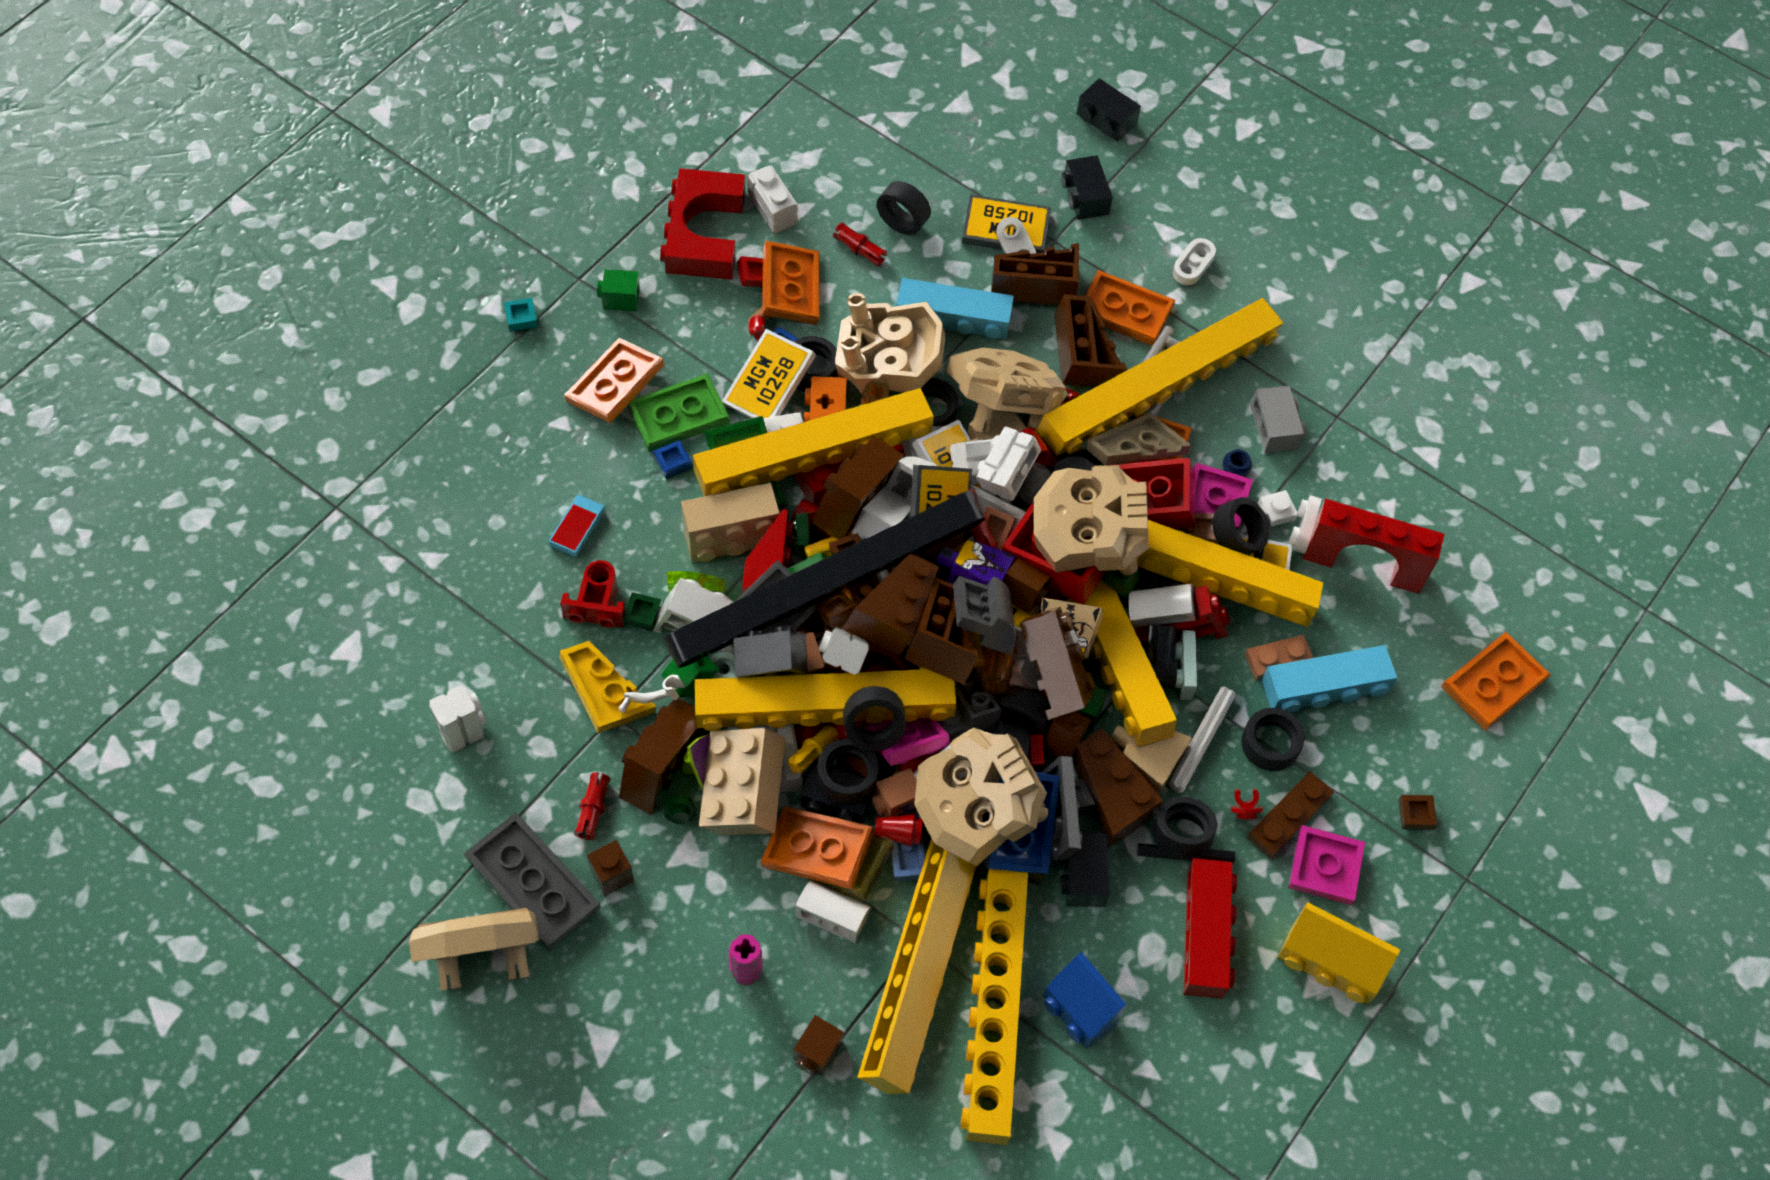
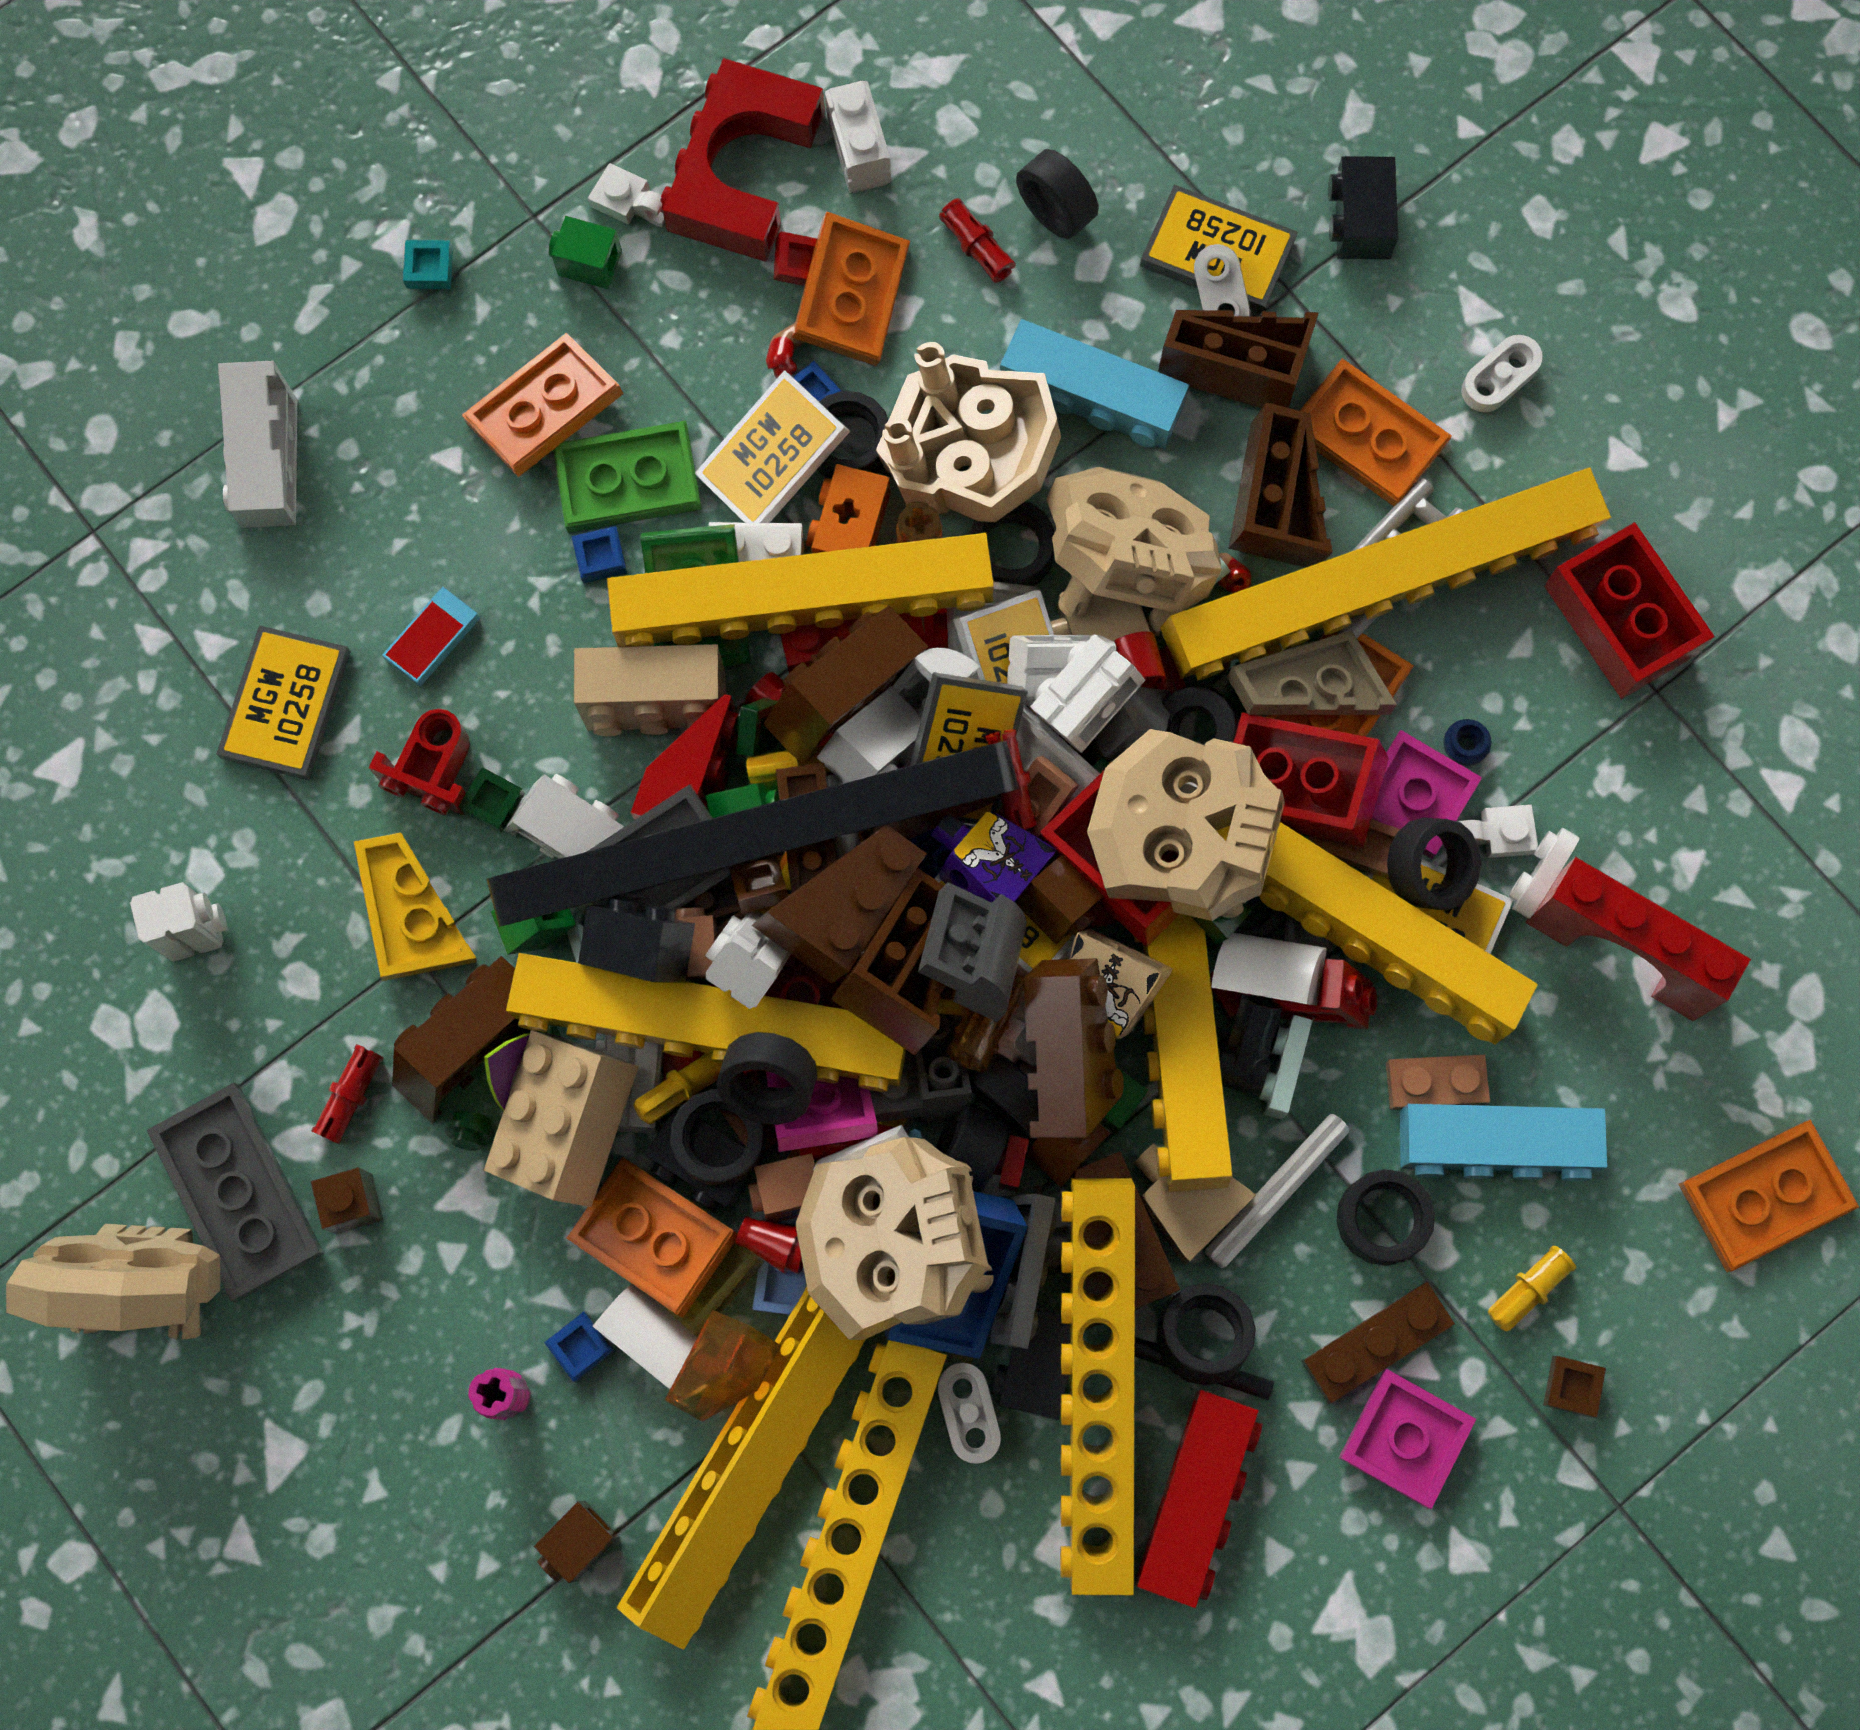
camera: 20 degrees right, 15 degrees up
white piece [618,675,685,713] -> none
clear neon green slope [666,571,726,592] -> none
blue slope [1043,952,1127,1049] -> none
black brick [1076,78,1141,142] -> none
red plate [1231,788,1263,819] -> none
light grey brick [1251,386,1306,453] -> none
yellow slope [1277,902,1400,1005] -> none
none -> yellow tile [216,625,351,780]
none -> white wedge [218,361,297,528]
none -> blue tile [544,1312,615,1383]
none -> white plate [588,163,665,227]
none -> clear orange slope [664,1310,781,1422]
none -> white plate [938,1363,1001,1464]
none -> yellow brick [1060,1178,1135,1595]
none -> yellow axle [1488,1245,1576,1332]
none -> red brick [1544,522,1715,700]

